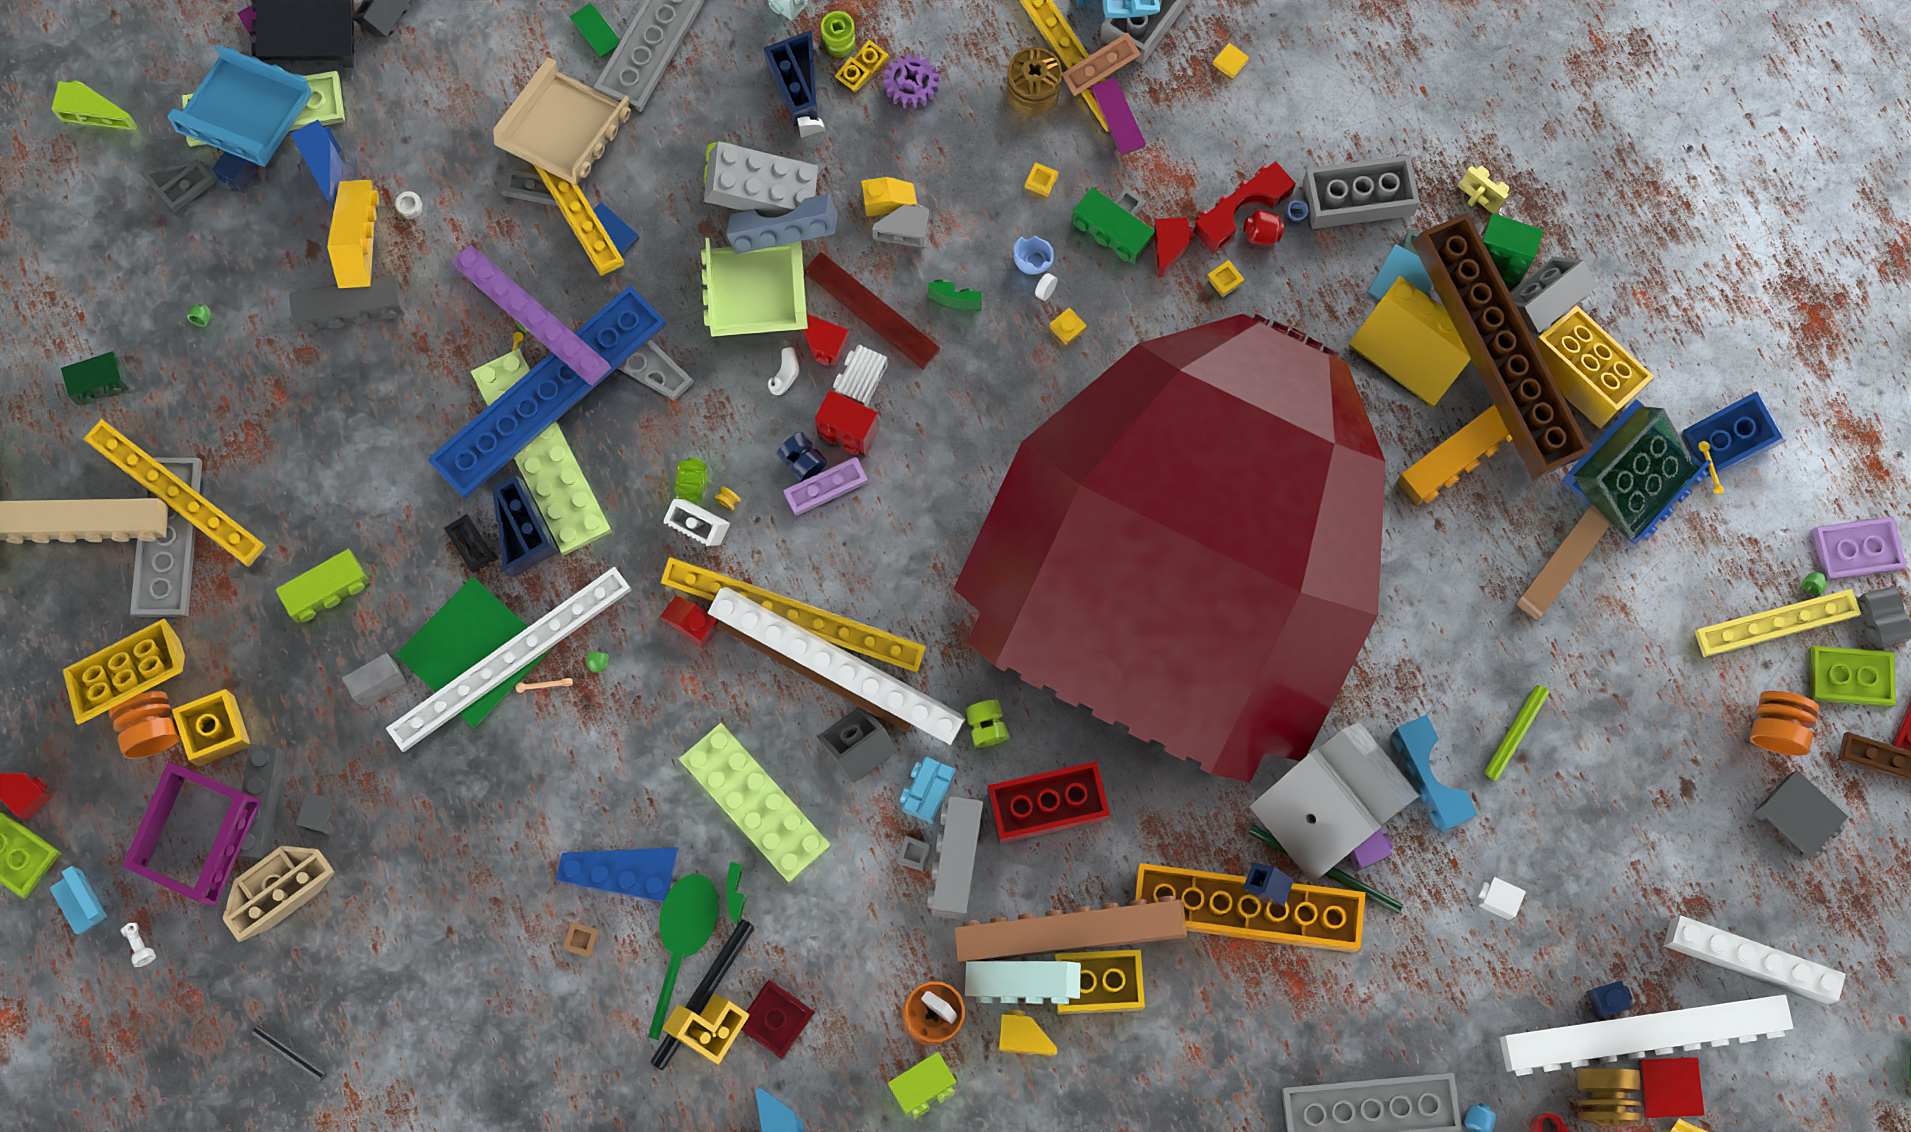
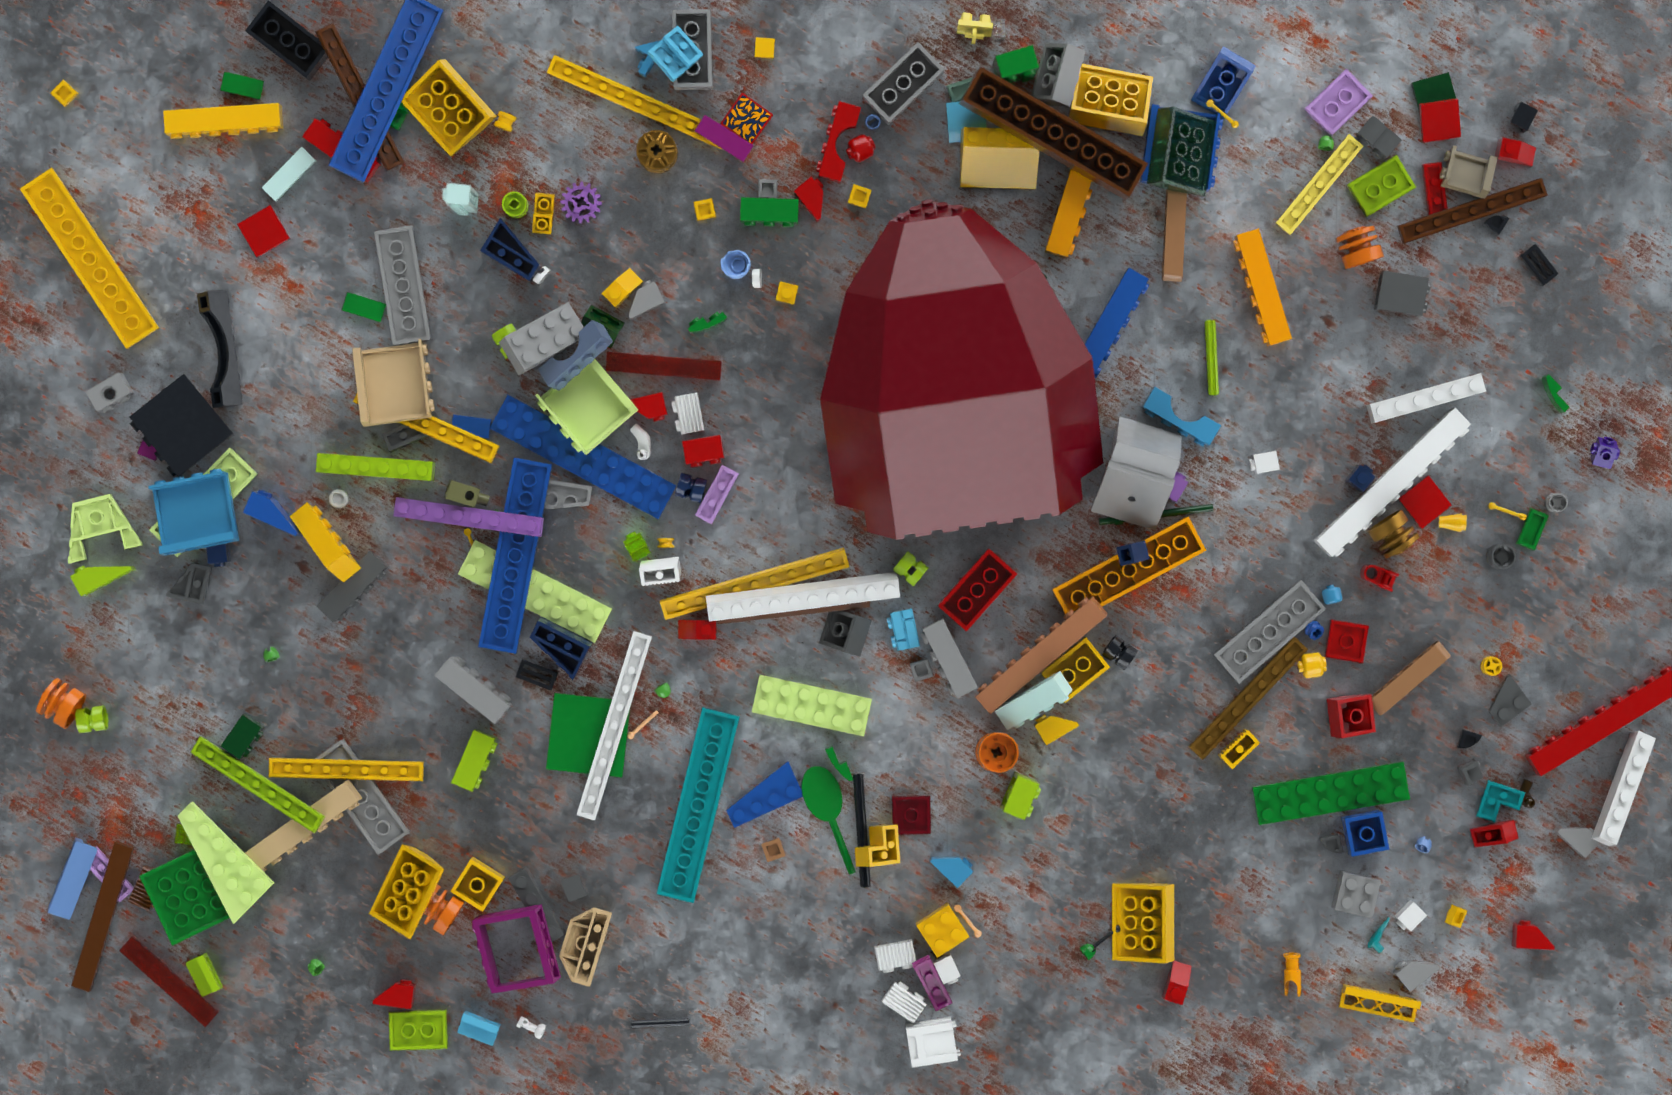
camera: 35 degrees left, 15 degrees up
flat silver piece [342,653,408,709] -> none
white tile [921,991,958,1024] -> none
nougat plate [1062,32,1141,96] -> none
none -> yellowish green wing [68,494,143,564]
none -> lime tile [190,736,326,833]
none -> lime brick [316,453,435,481]
none -> light grey brick [434,656,513,724]
none -> olive torso [444,479,490,507]
none -> blue plate [490,395,676,519]
none -> dark green panel [581,305,625,349]
none -> teal plate [657,707,740,903]
none -> tile [720,93,773,145]
none -> blue brick [1085,268,1149,378]
none -> black wheel [1102,635,1138,670]
none -> light orange brick [1233,228,1292,347]

